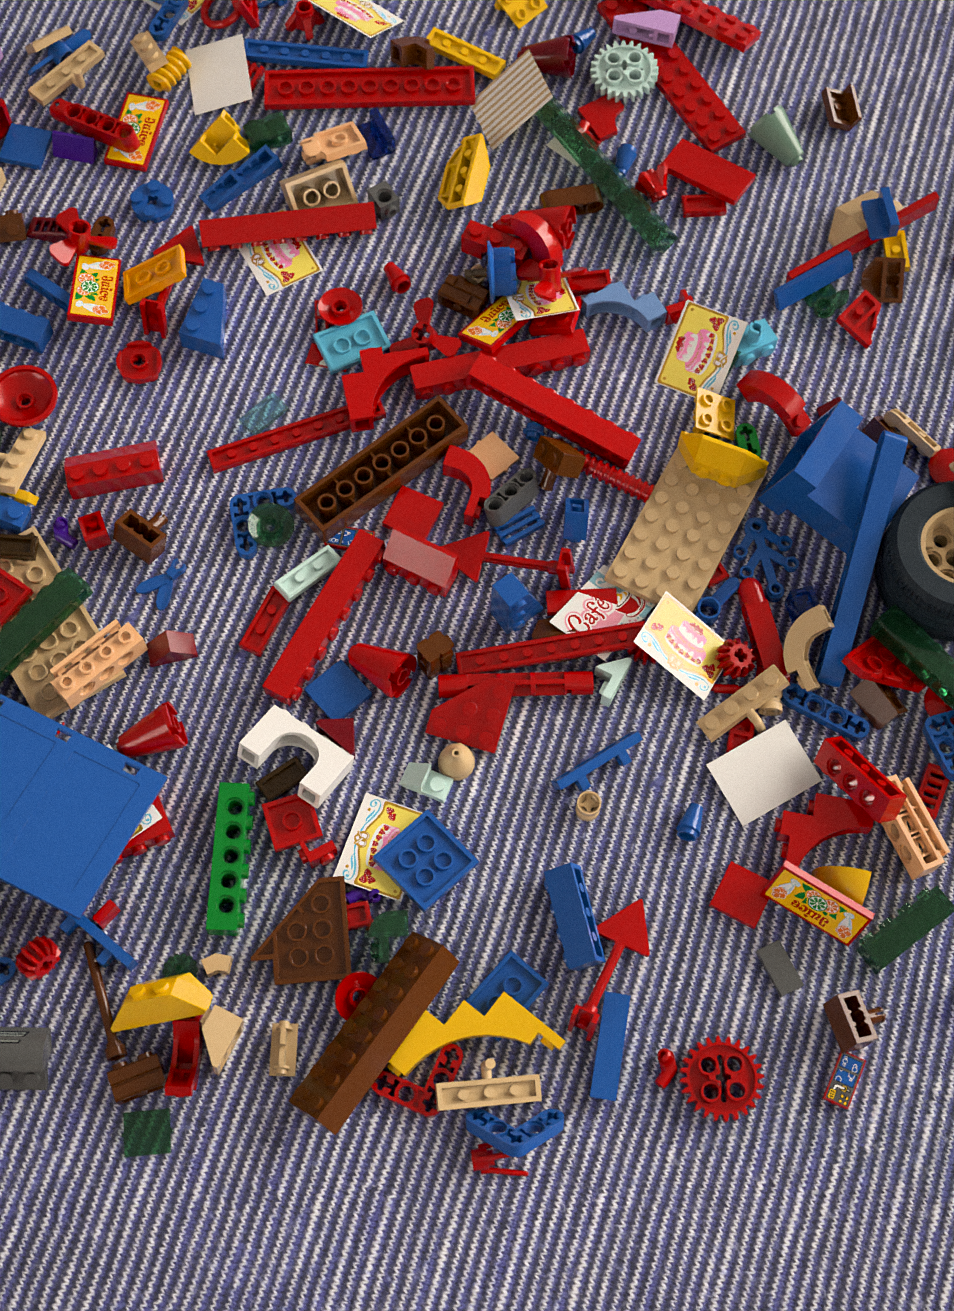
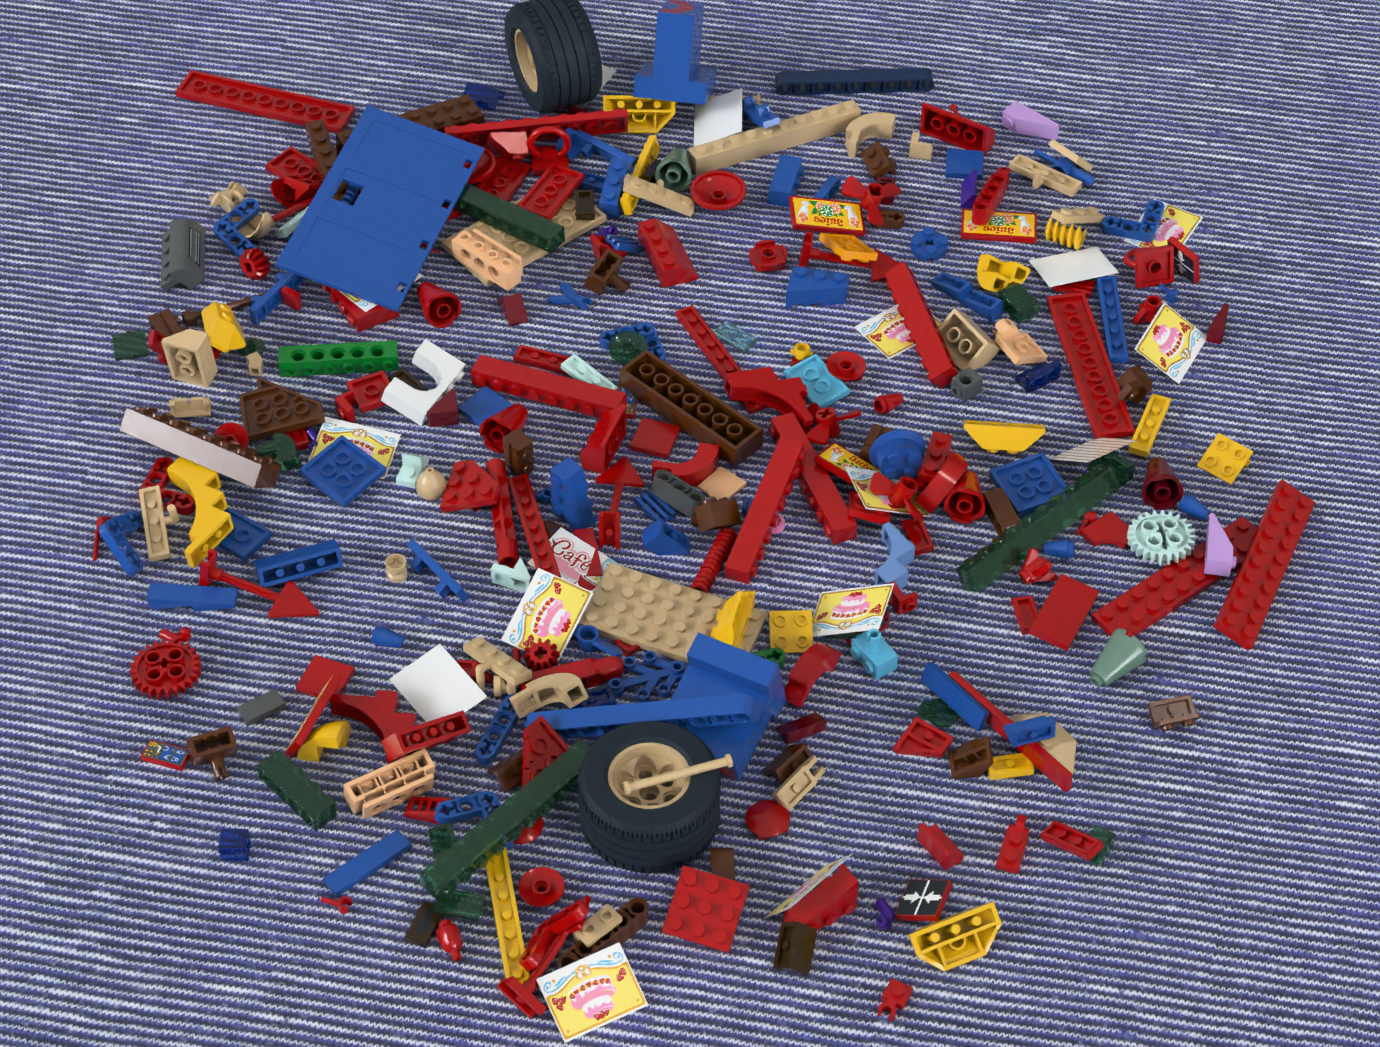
camera: 85 degrees right, 20 degrees down
none -> blue hand [534,488,551,504]
none -> blue tile [605,234,644,253]
none -> yellow plate [790,343,813,360]
none -> blue plate [988,452,1073,517]

